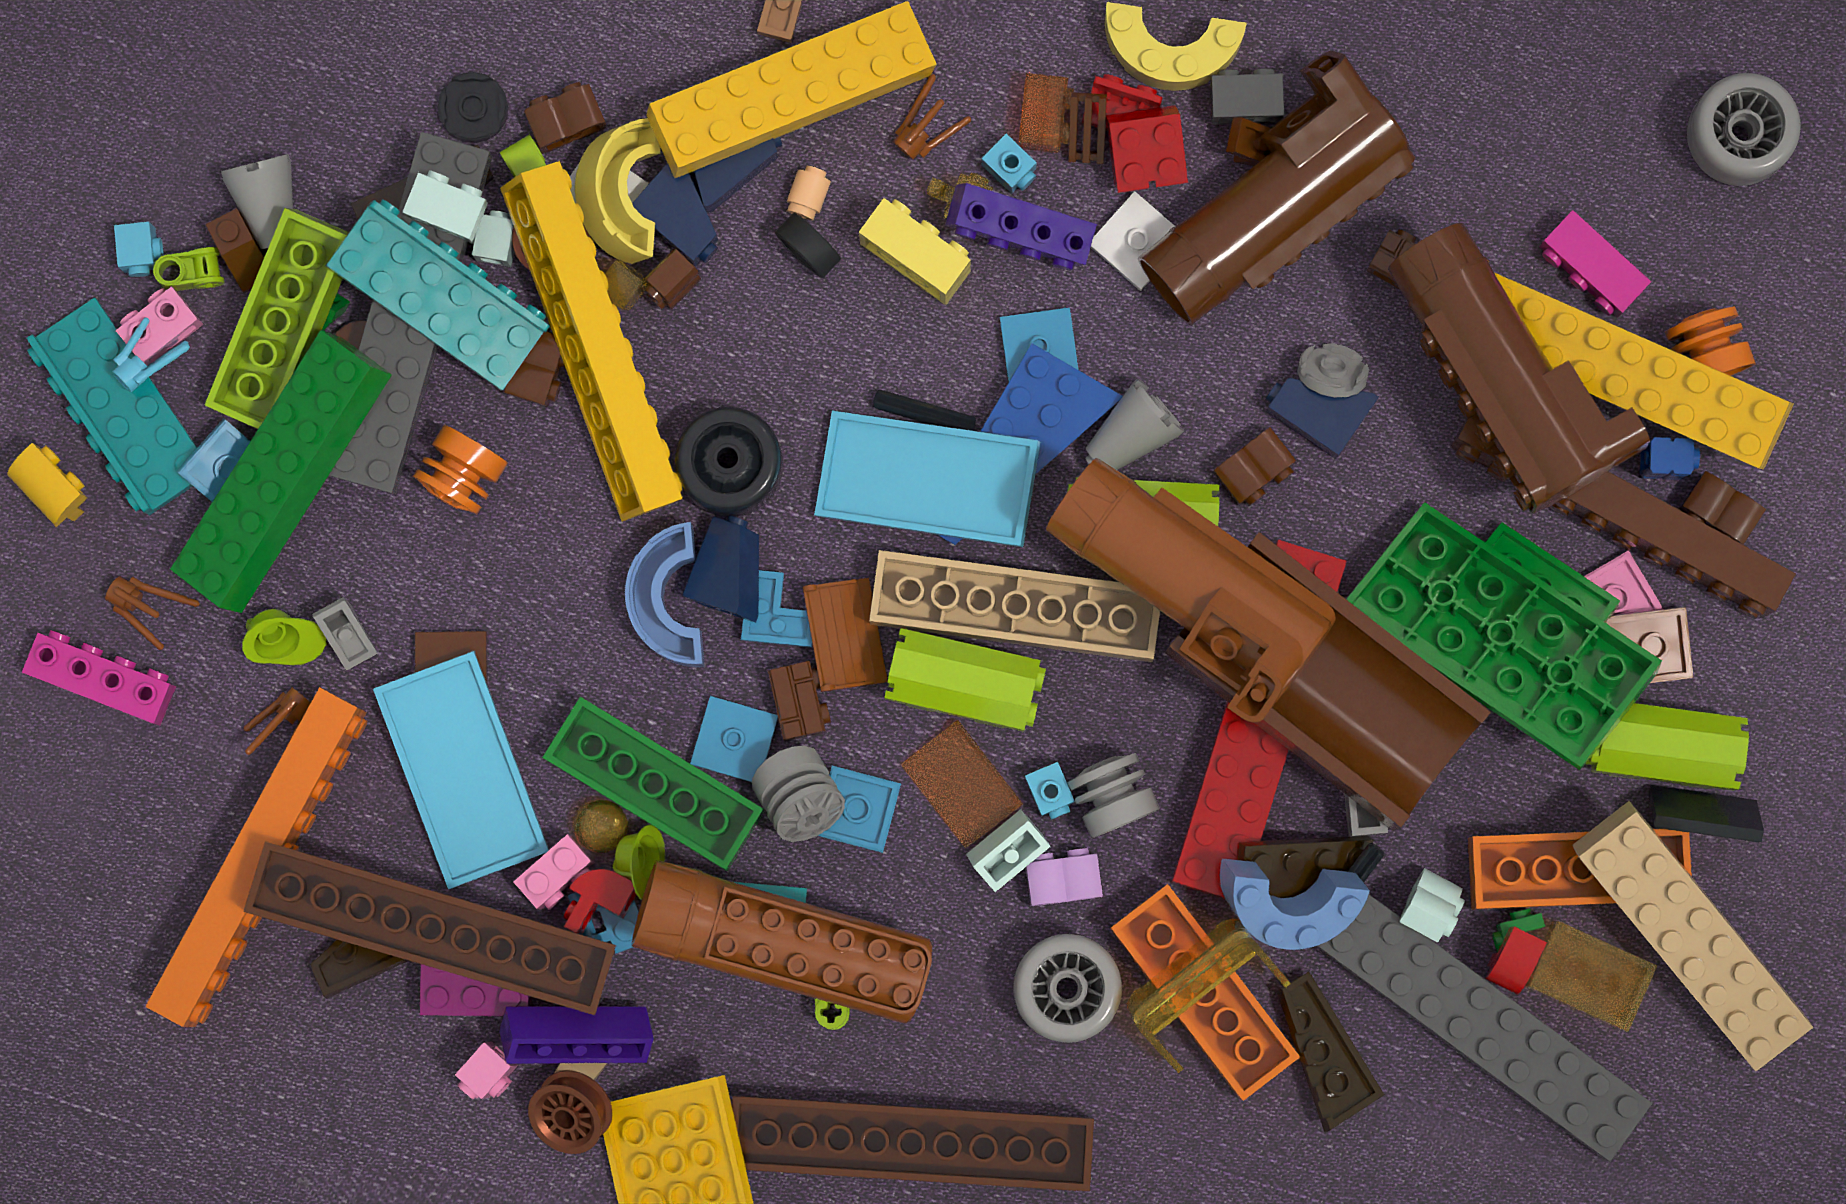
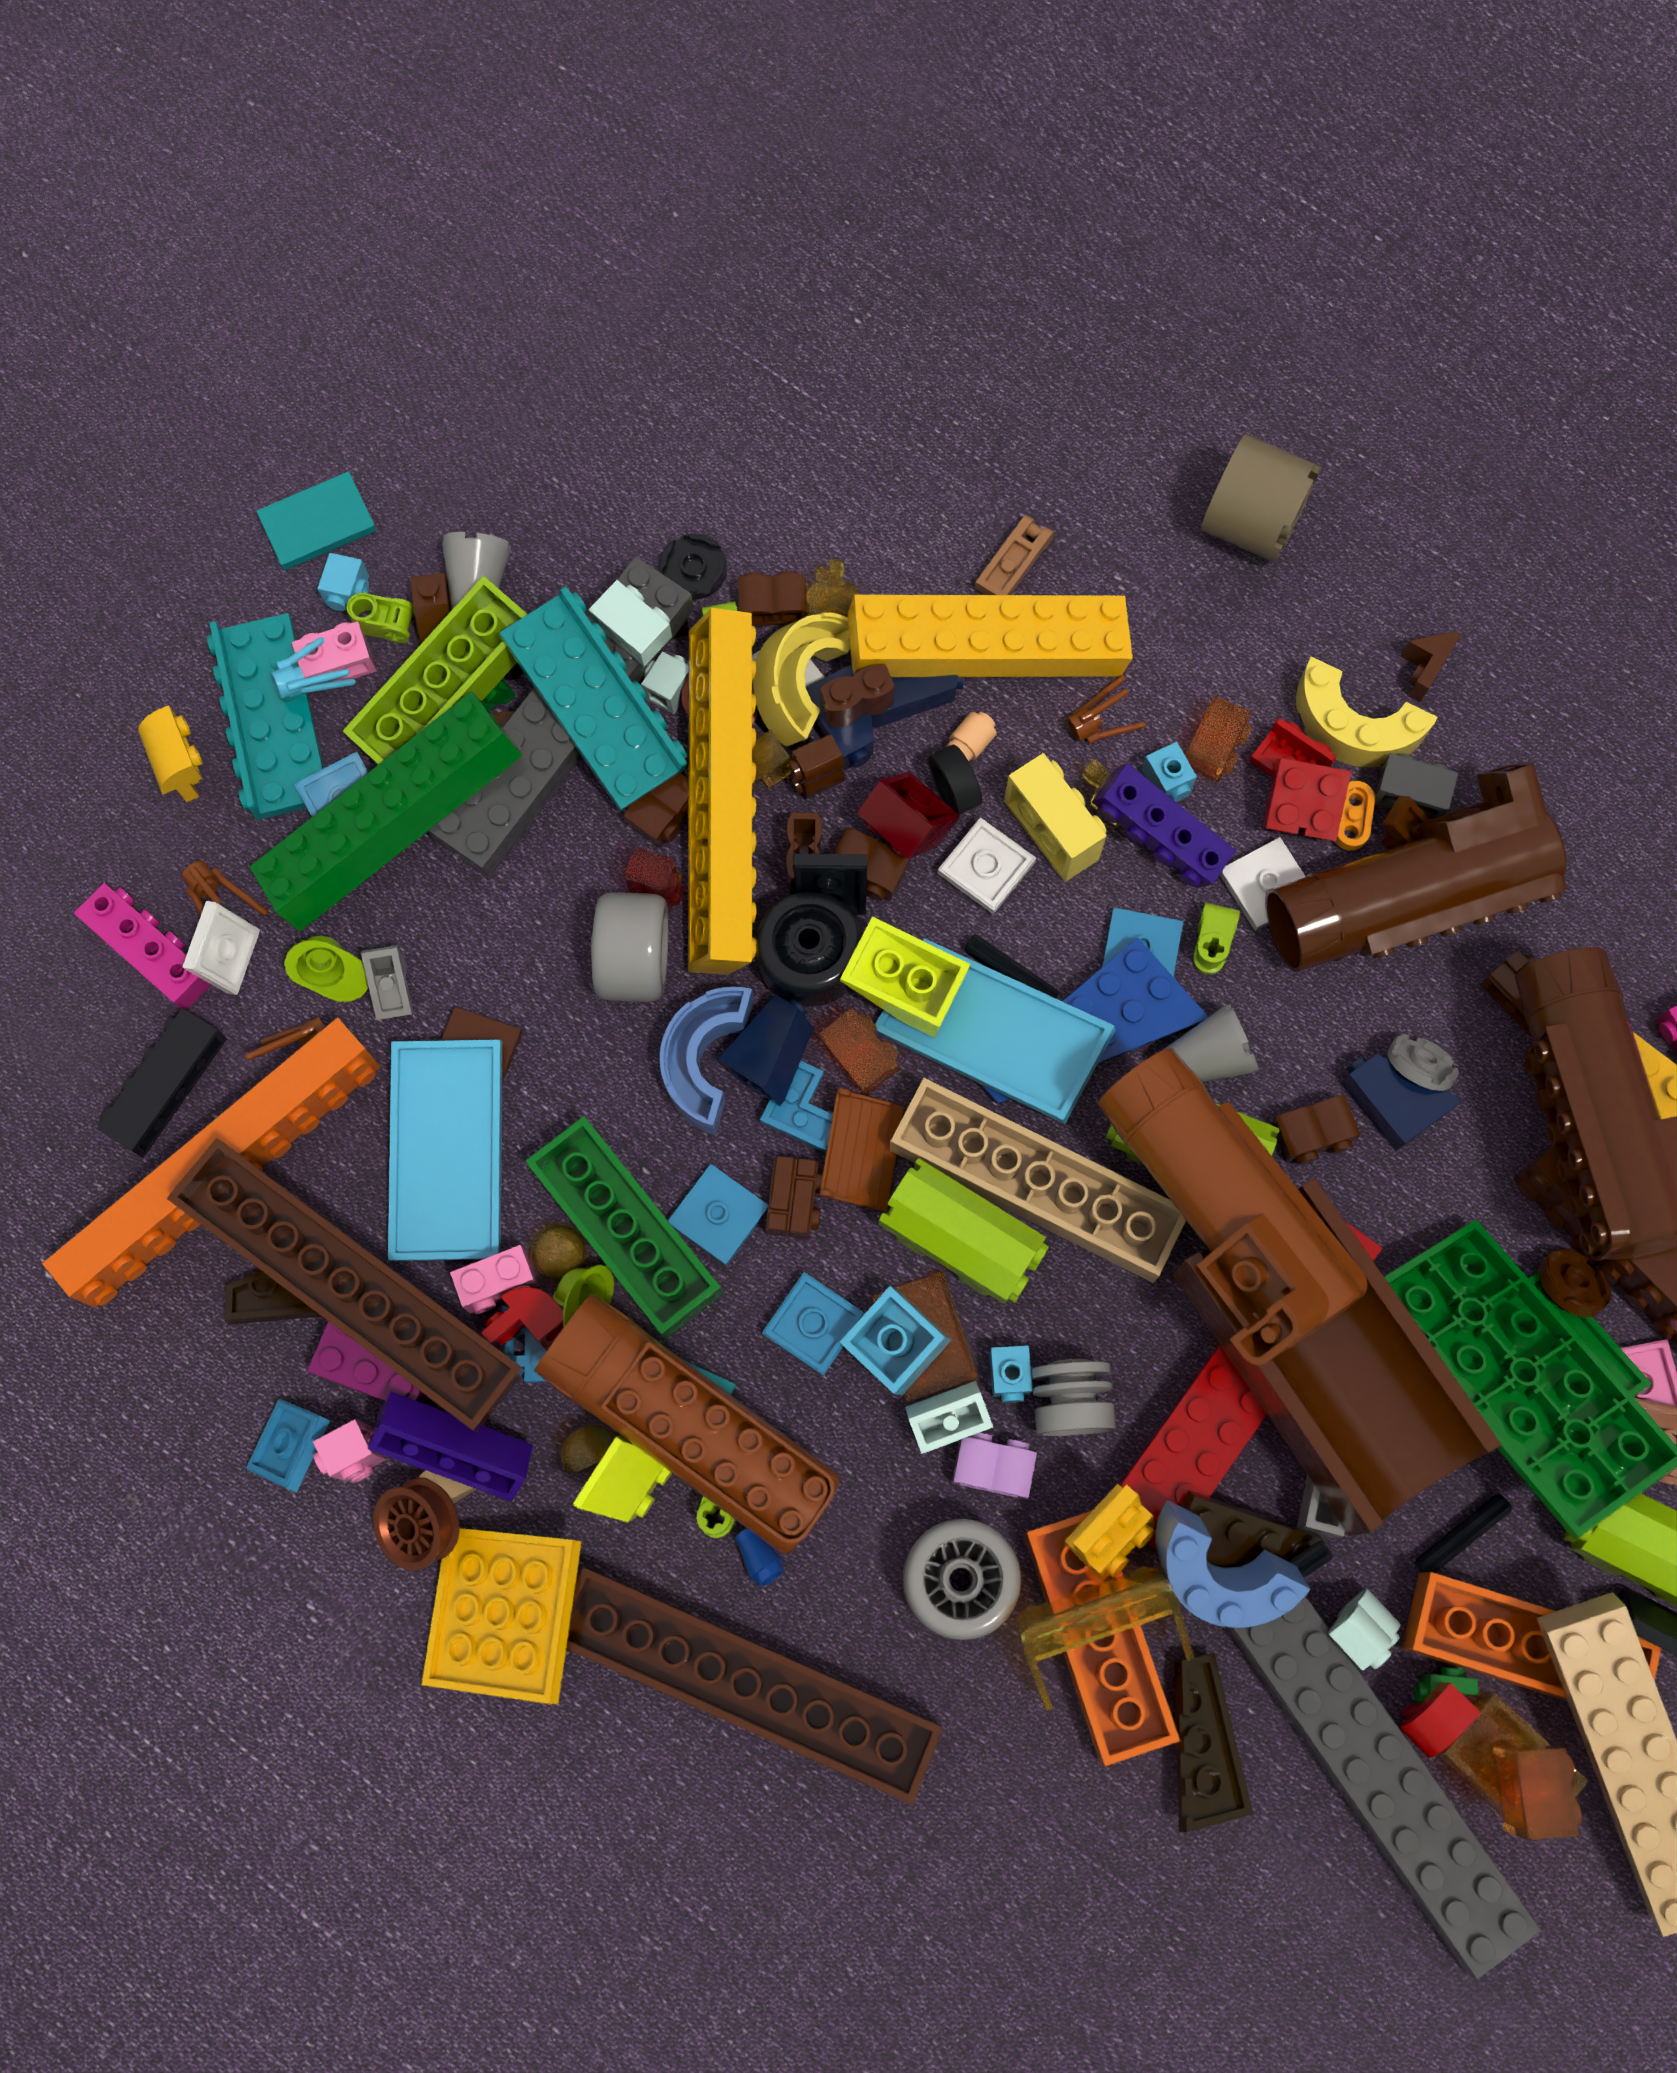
camera: 15 degrees right, 10 degrees down
orange wheel [413,425,508,515] -> none
light grey wheel [752,746,845,842] -> none
reddish brown tile [1068,92,1107,164] -> none
none -> black brick [96,1008,227,1158]
none -> white plate [182,901,260,995]
none -> dark azure plate [246,1398,330,1492]
none -> teal tile [256,471,377,571]
none -> clear yellow hair [559,1425,614,1473]
none -> neon yellow slope [573,1435,672,1522]
none -> light grey wheel [591,892,669,1002]
none -> clear red brick [624,847,684,913]
none -> blue cone [735,1529,785,1587]
none -> reddish brown brick [786,812,822,894]
none -> black tile [793,854,867,915]
none -> clear yellow brick [805,558,859,617]
none -> clear orange brick [818,1007,900,1096]
none -> reddish brown brick [820,664,895,728]
none -> reddish brown brick [833,827,910,901]
none -> neon yellow slope [840,916,971,1038]
none -> medium azure brick [840,1286,952,1396]
none -> dark red brick [857,771,960,859]
none -> white plate [937,817,1036,914]
none -> yellow brick [1065,1484,1155,1581]
none -> lime piece [1193,902,1240,975]
none -> light orange plate [1335,781,1375,851]
none -> black axle [1415,1494,1512,1573]
none -> clear orange brick [1493,1744,1581,1839]
none -> reddish brown tile [1539,1249,1612,1317]

